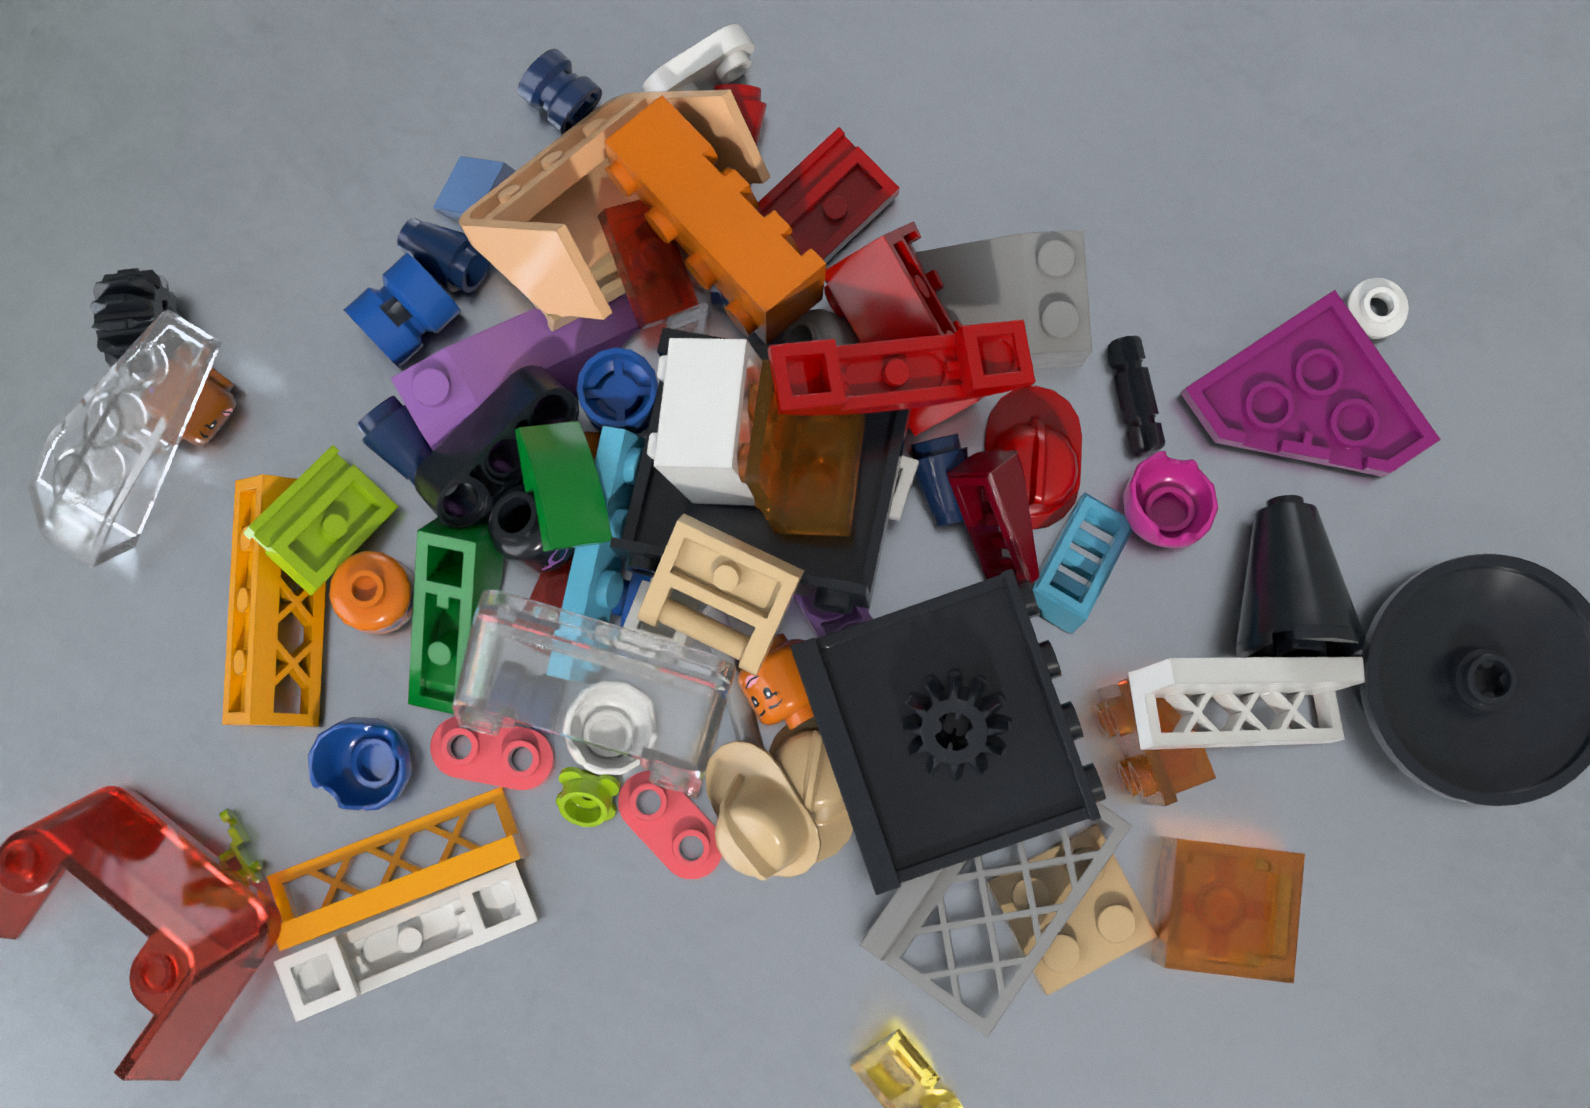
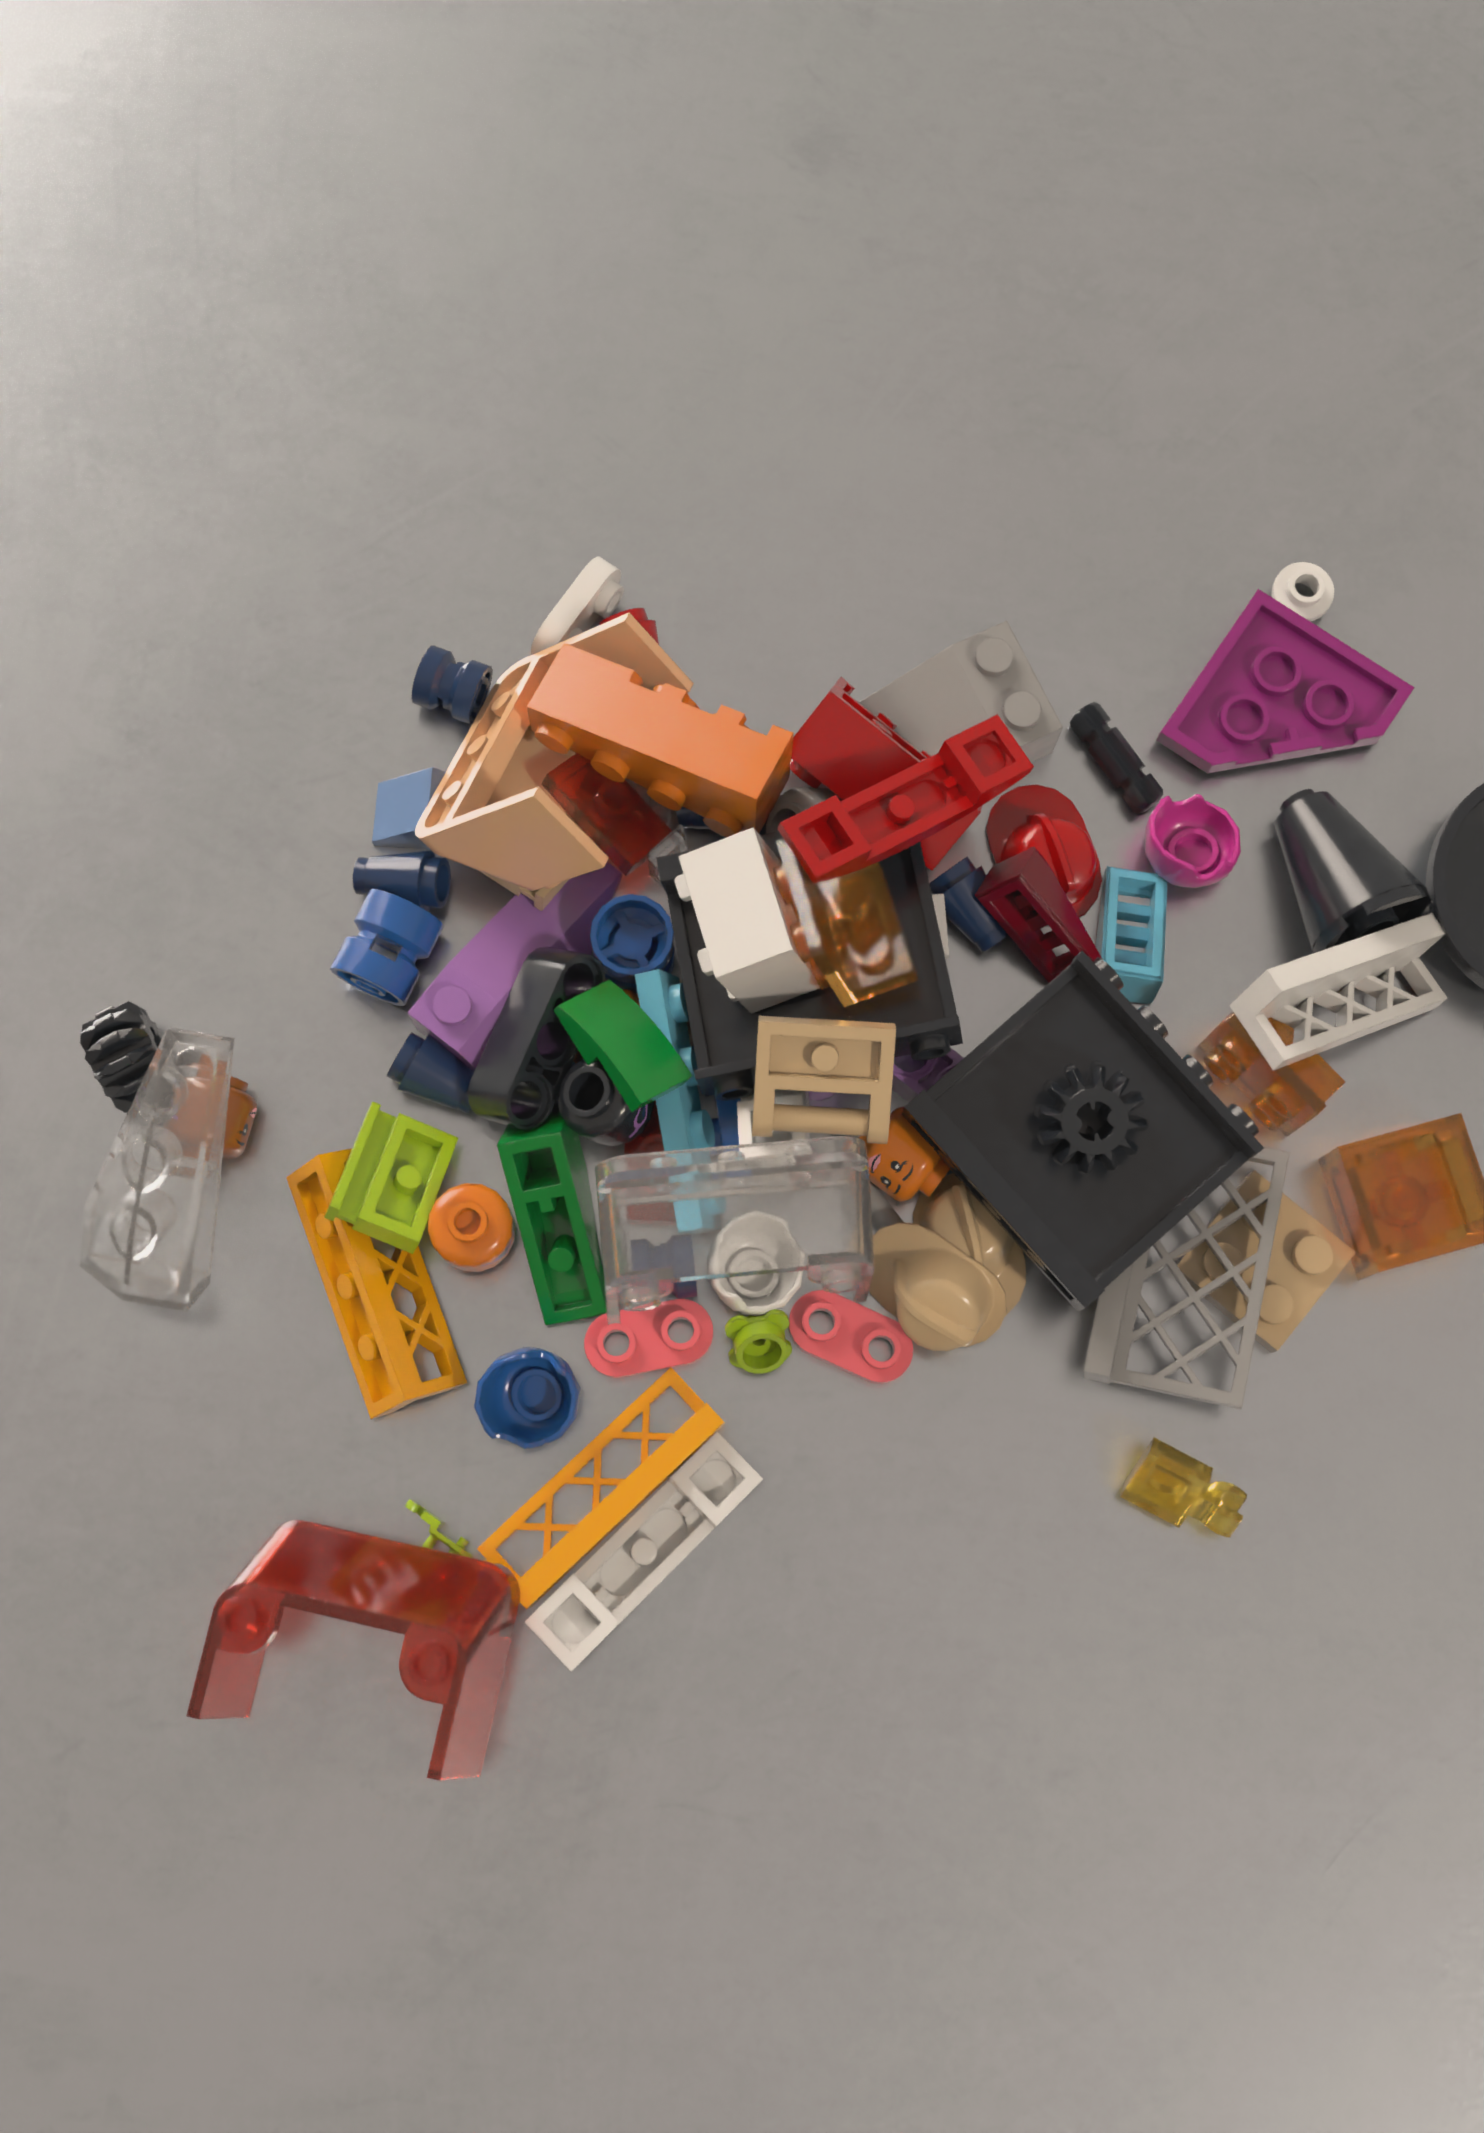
camera: 25 degrees left, 5 degrees down
red plate [756,127,900,263] -> none

